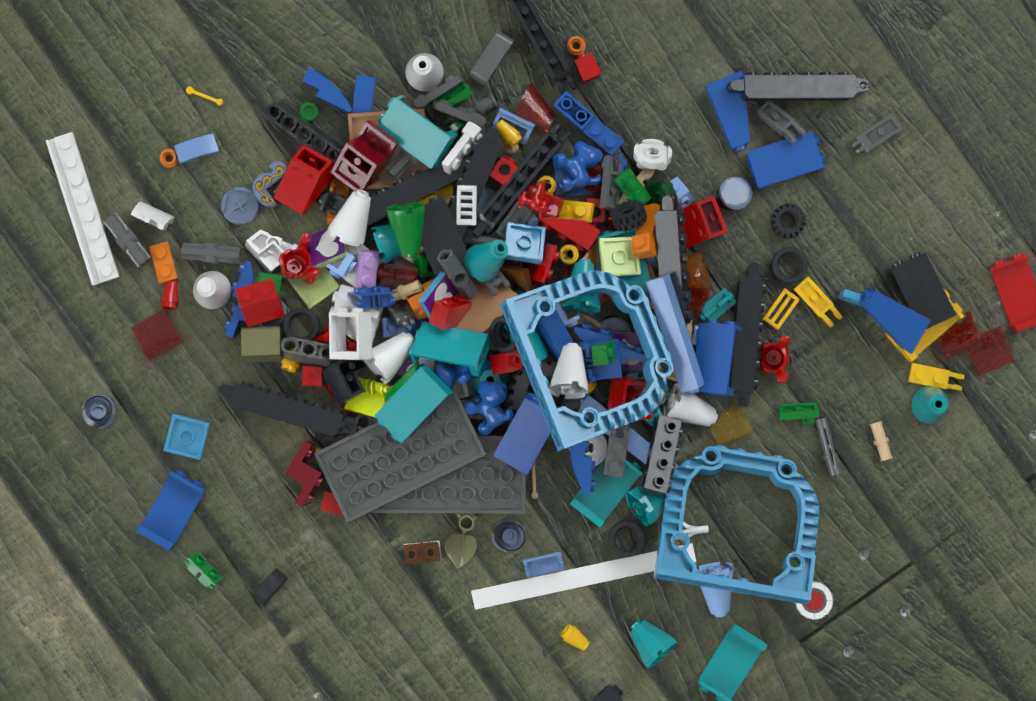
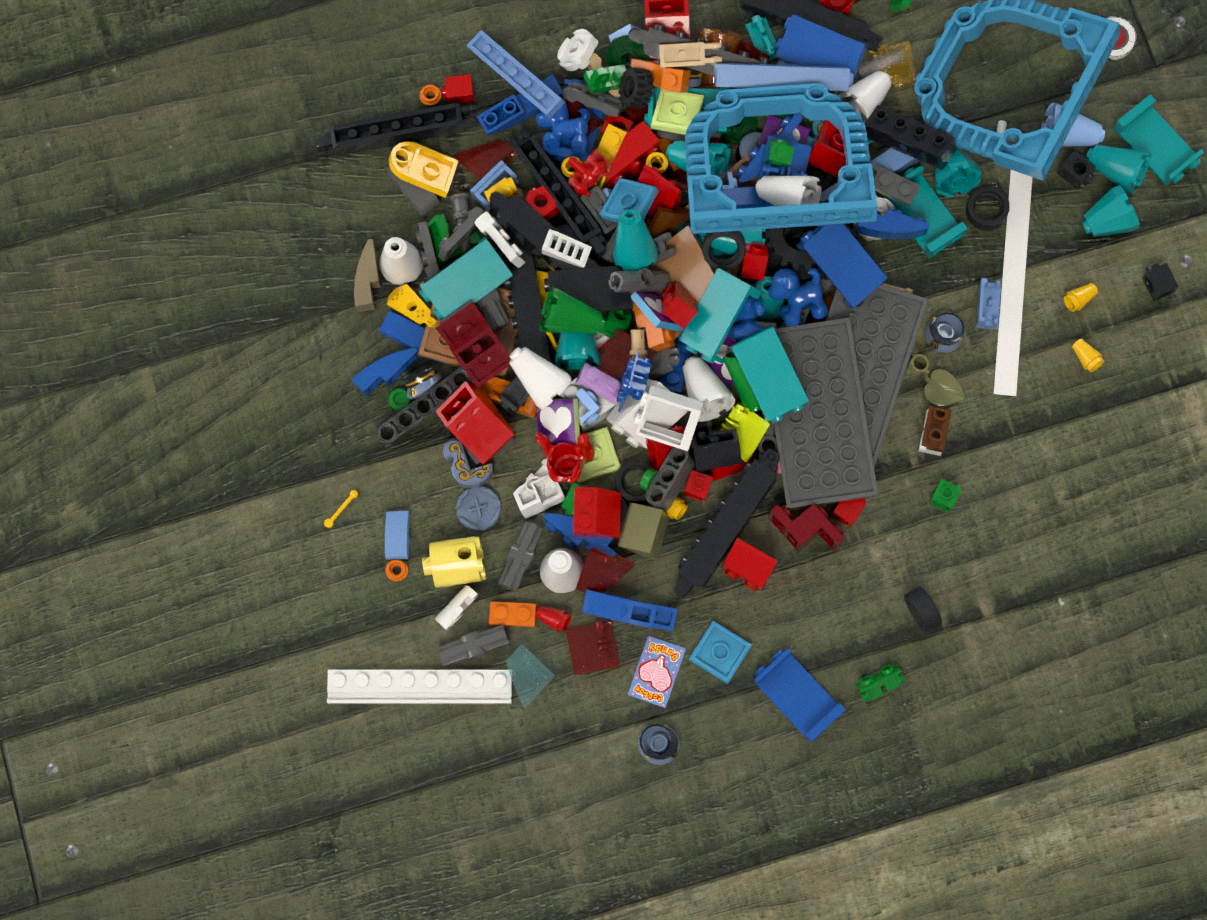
camera: 65 degrees left, 10 degrees down
none -> dark tan slope [354,239,381,312]
none -> yellow piece [387,284,437,328]
none -> yellow tile [389,142,458,198]
none -> piece [400,367,442,399]
none -> light yellow cylinder [422,536,486,588]
none -> medium blue plate [466,30,565,119]
none -> clear light blue wing [505,644,555,709]
none -> clear red slope [576,548,635,593]
none -> blue slope [582,589,678,631]
none -> sticker [628,636,686,708]
none -> green tile [640,468,658,491]
none -> tan hinge [659,42,722,67]
none -> red slope [722,538,777,592]
none -> clear pin [859,49,904,77]
none -> green brick [929,479,962,513]
none -> black brick [1057,150,1096,190]
none -> yellow cone [1072,339,1104,372]
none -> teal cone [1086,145,1152,195]

